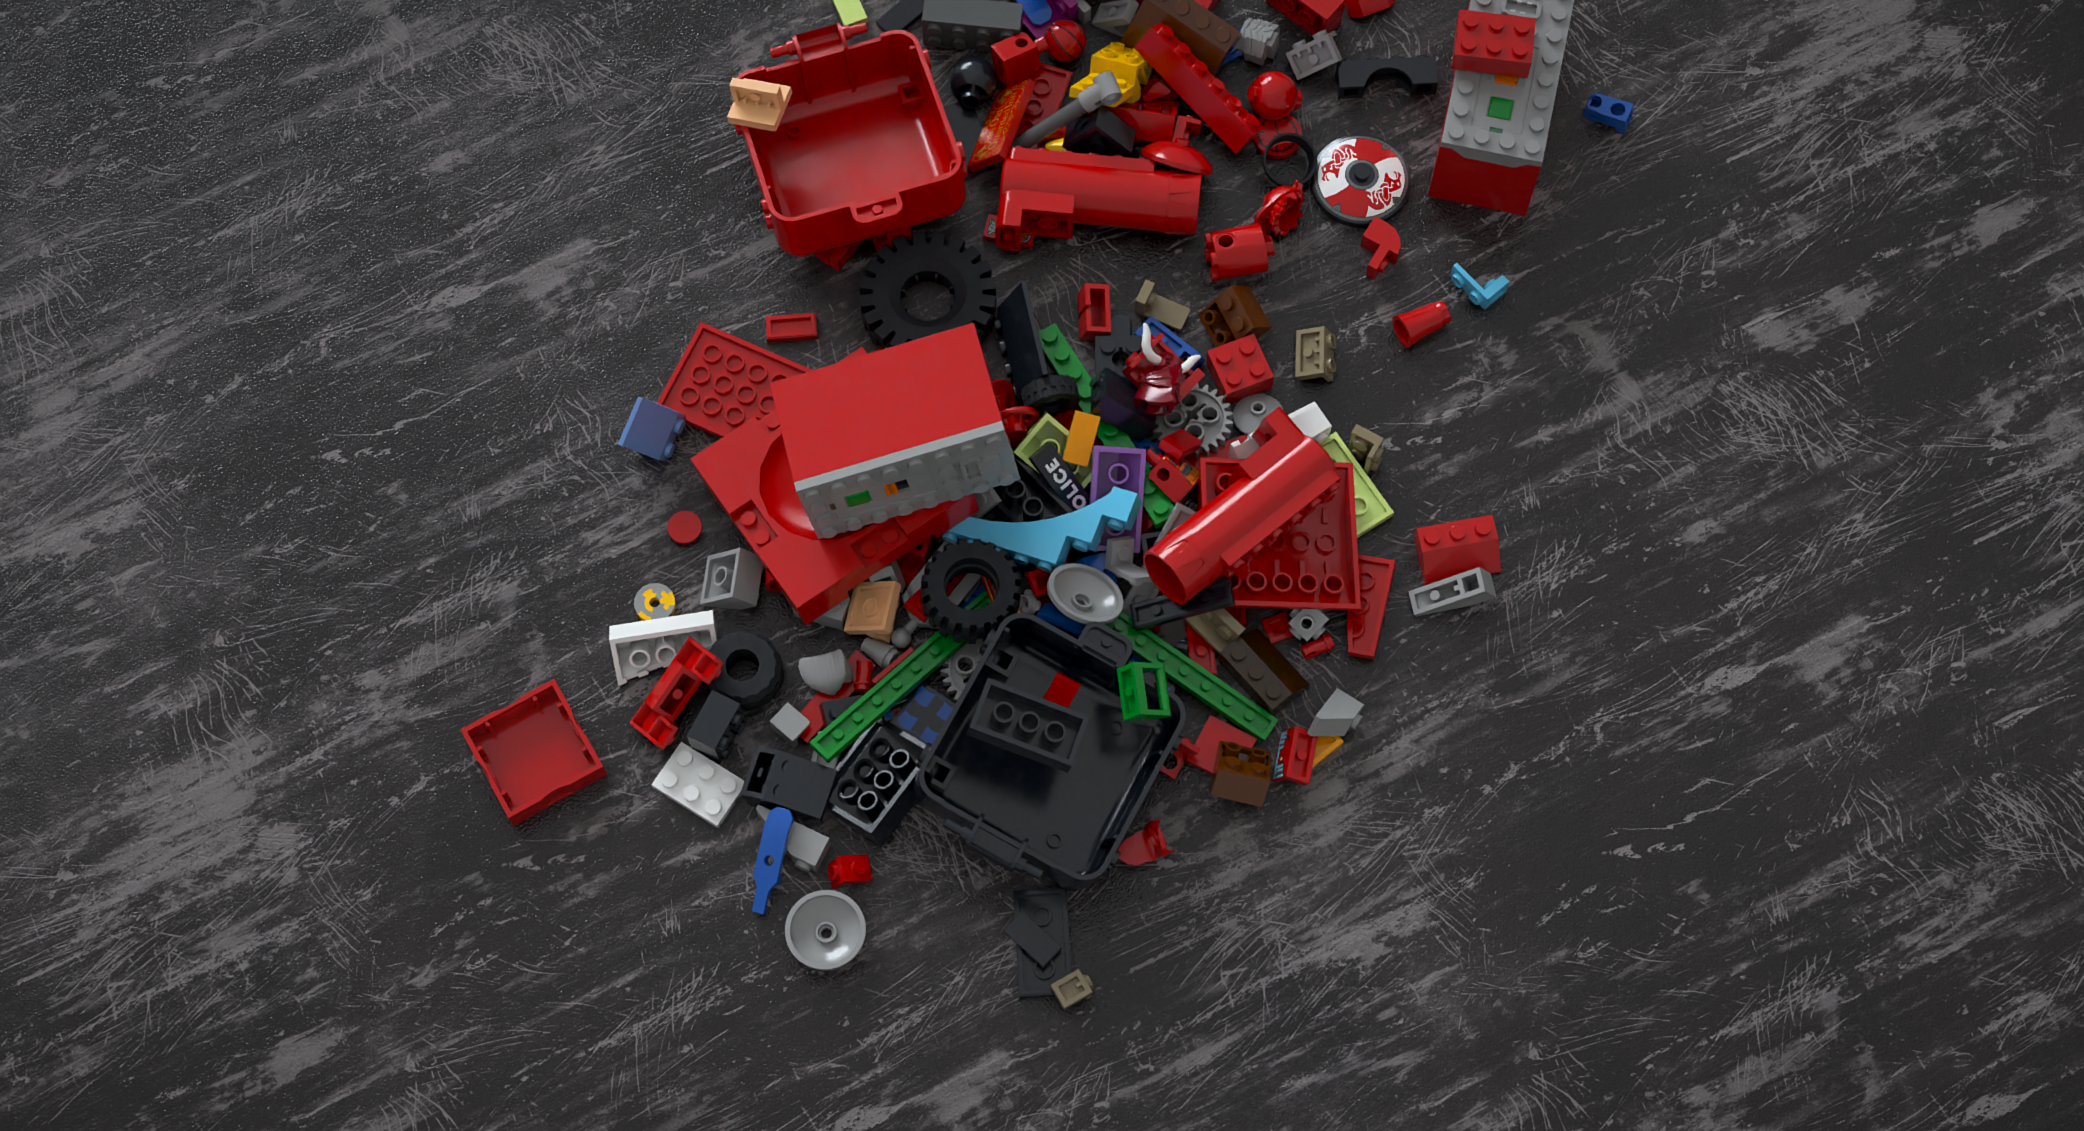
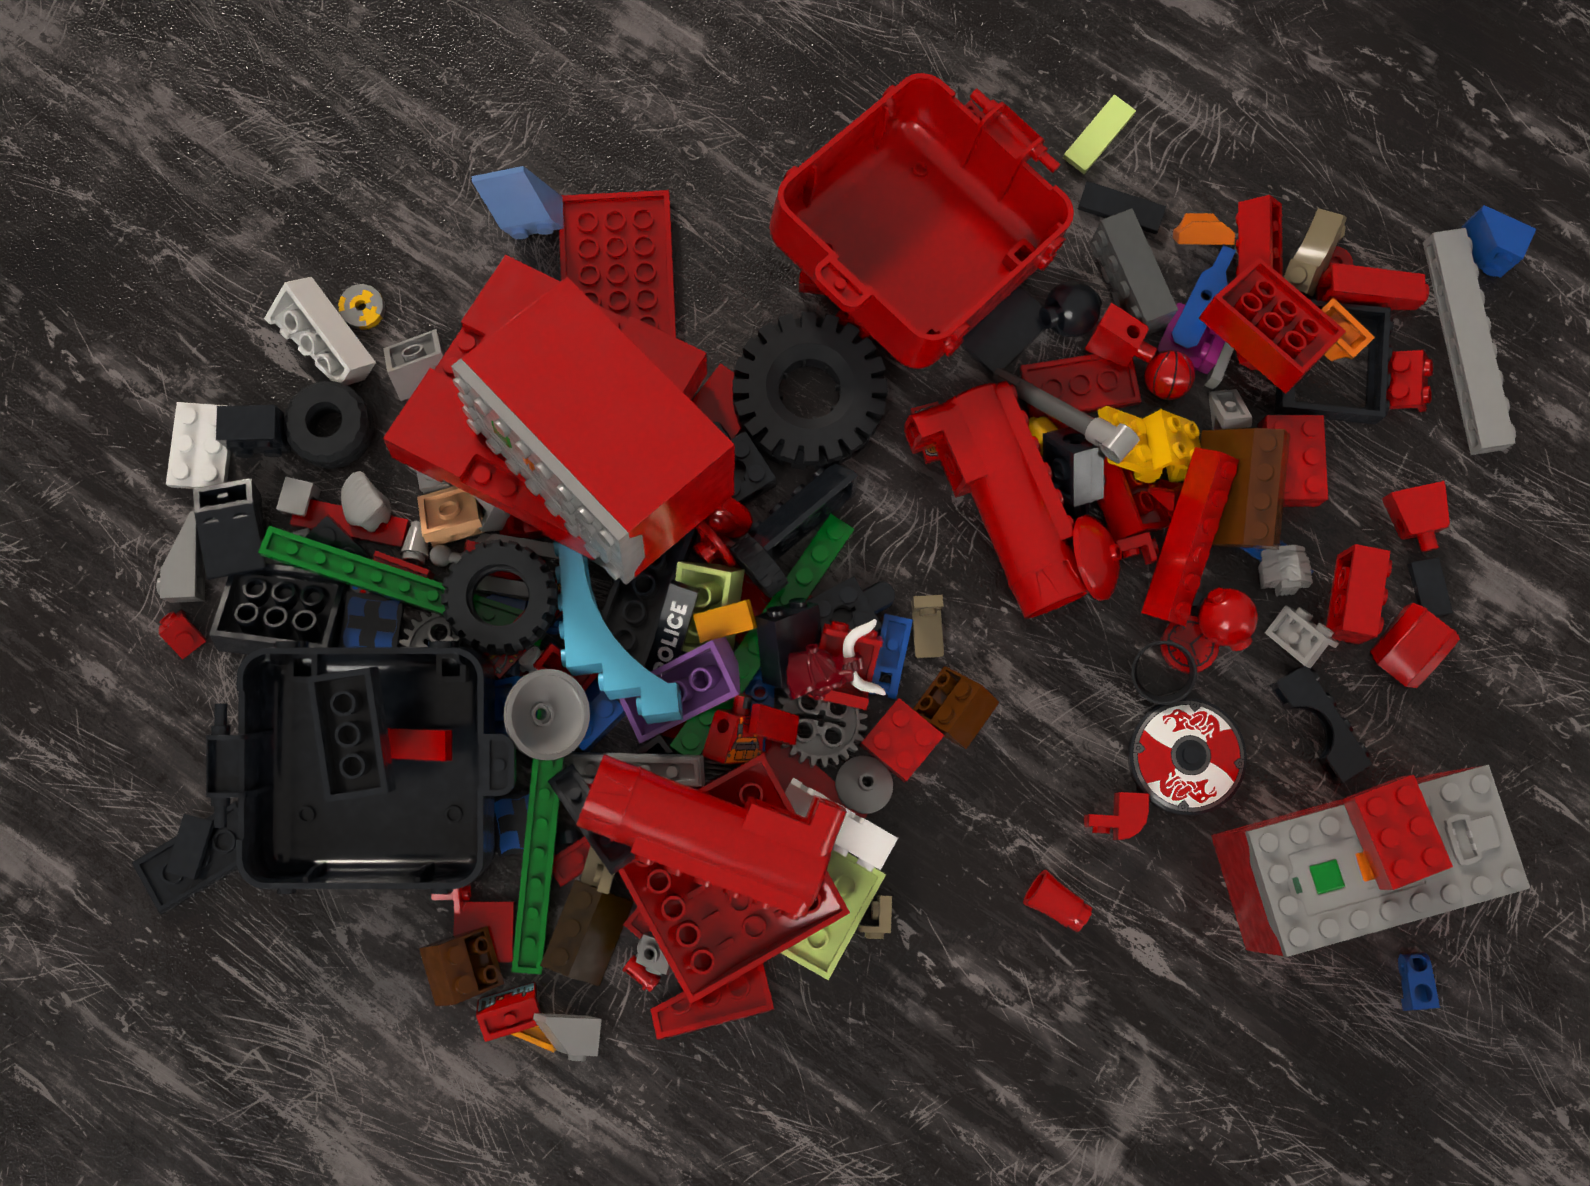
camera: 60 degrees right, 10 degrees up
red tile [460,679,607,826] -> none
red bracket [629,636,724,750] -> none
red piece [667,511,702,544] -> none
light nougat bracket [727,78,792,132] -> none
blue piece [752,807,794,914] -> none
red tile [765,312,818,343] -> none
light grey dish [785,890,866,971] -> none
red pin [852,659,873,694] -> none
red tile [967,78,1036,172] -> none
dark tan bracket [1050,969,1094,1010] -> none
red piece [1077,283,1111,342] -> none
light grey bracket [1105,536,1152,586] -> none
green tile [1117,662,1171,721] -> none
red piece [1118,819,1174,866] -> none
red cylinder [1204,223,1275,282] -> none
red hair [1254,180,1304,236] -> none
dark tan bracket [1295,326,1336,382] -> none
light grey slope [1408,567,1496,616] -> none
red slope [1413,515,1501,585] -> none
medium azure bracket [1450,263,1510,310] -> none

